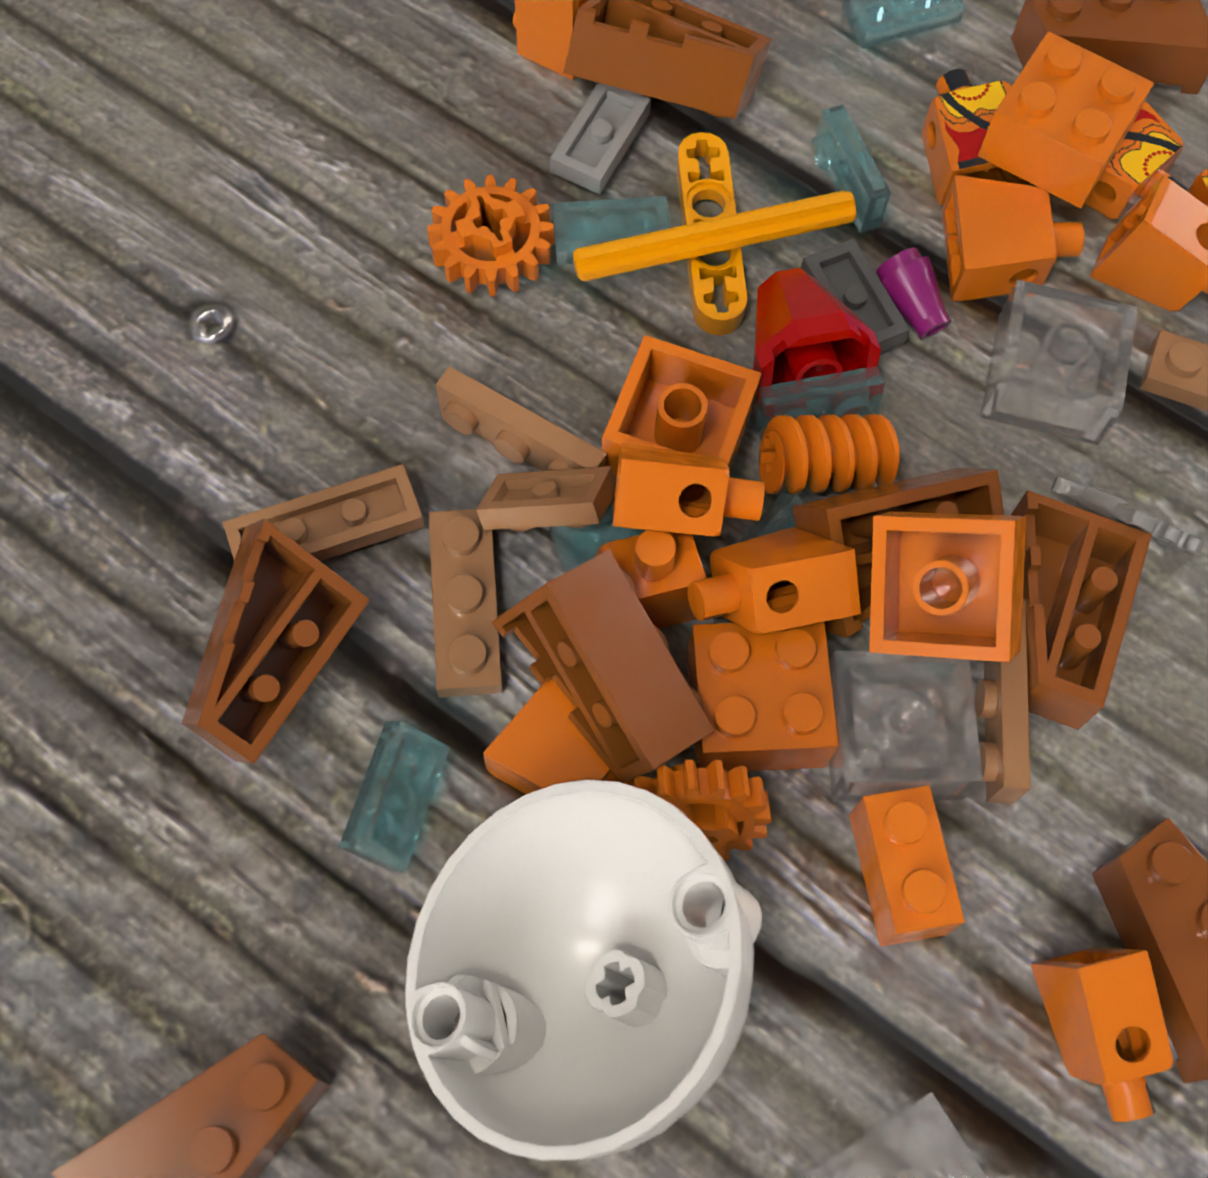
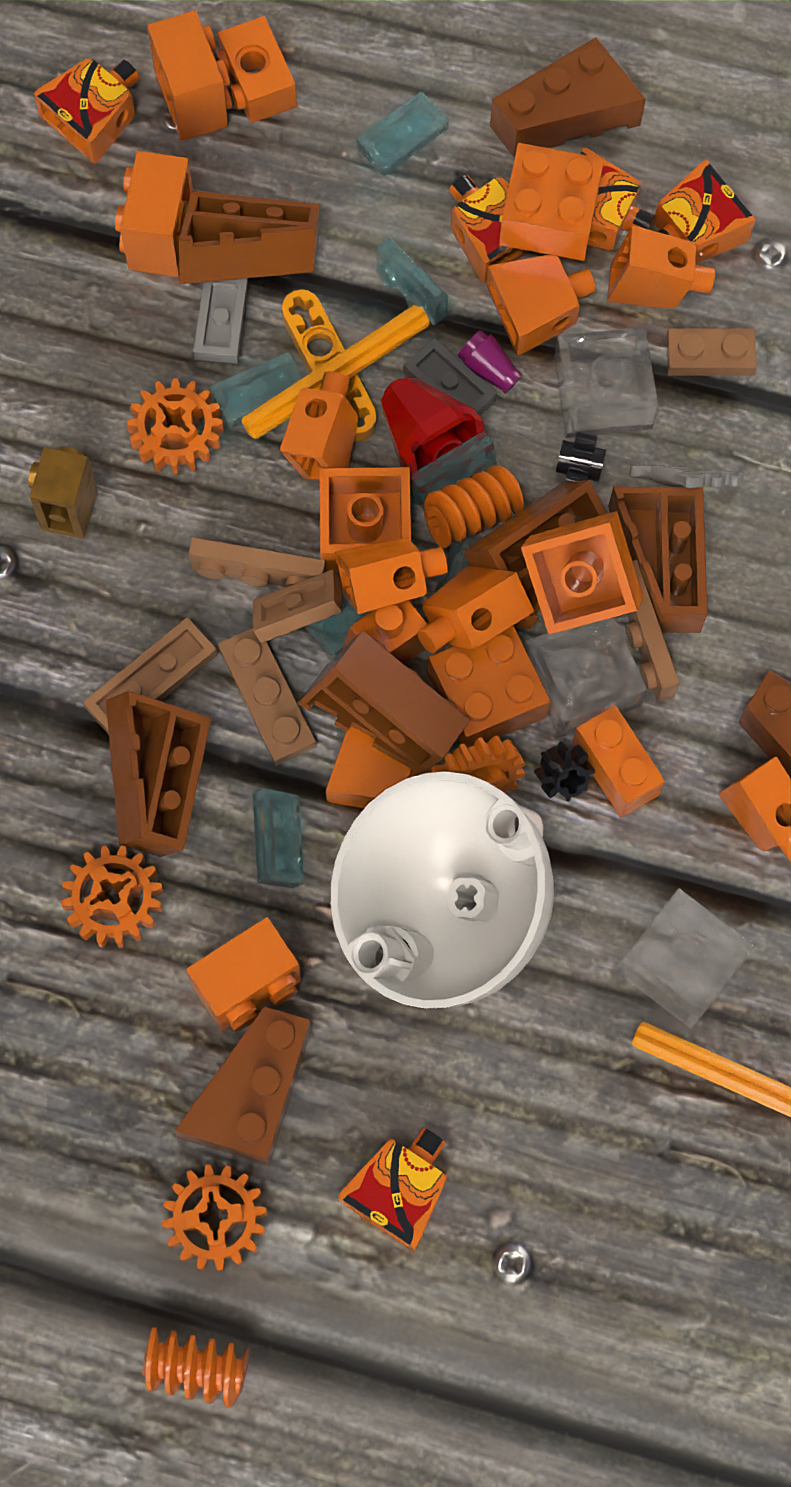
camera: 20 degrees left, 5 degrees up
none -> pearl gold brick [28,446,98,539]
none -> orange gear [61,845,164,948]
none -> orange brick [186,917,301,1033]
none -> orange torso [280,371,358,481]
none -> black gear [534,741,595,802]
none -> black gear [556,432,606,482]

